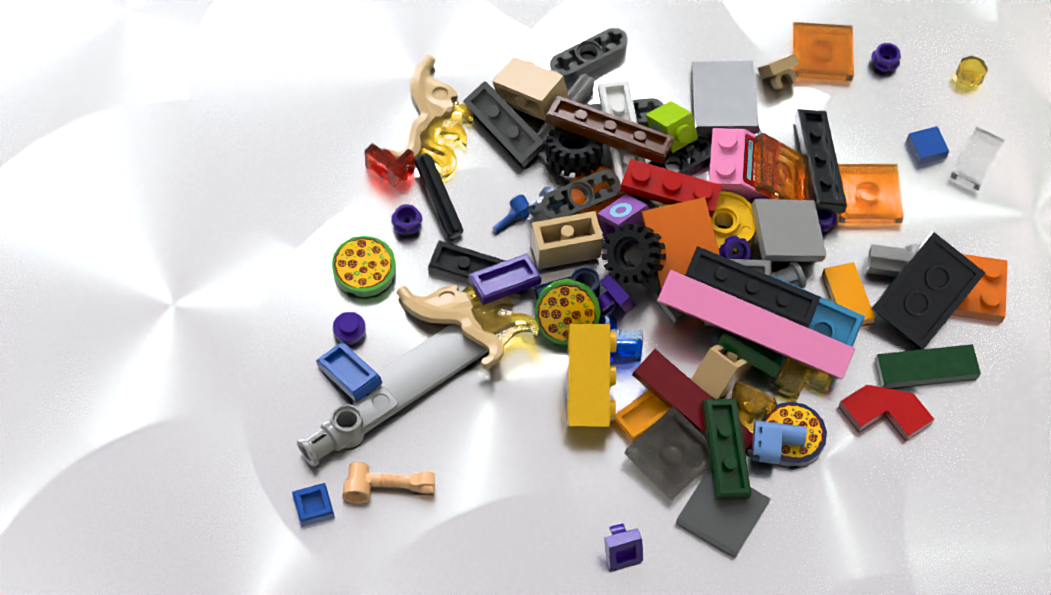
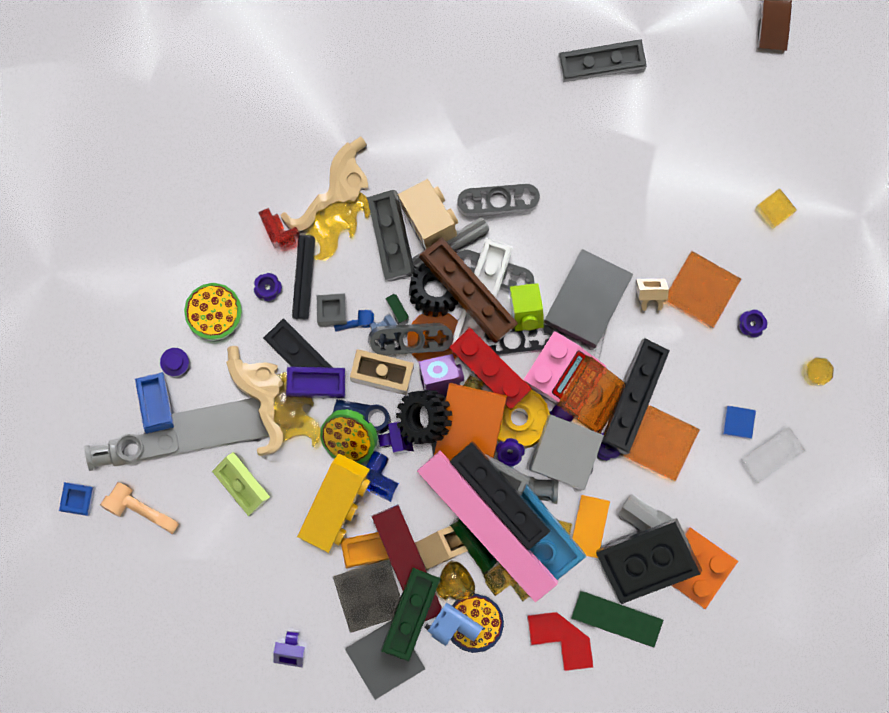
camera: 25 degrees right, 20 degrees up
none -> yellowish green plate [212,452,270,516]
none -> dark grey plate [316,293,347,326]
none -> dark green tile [385,294,409,325]

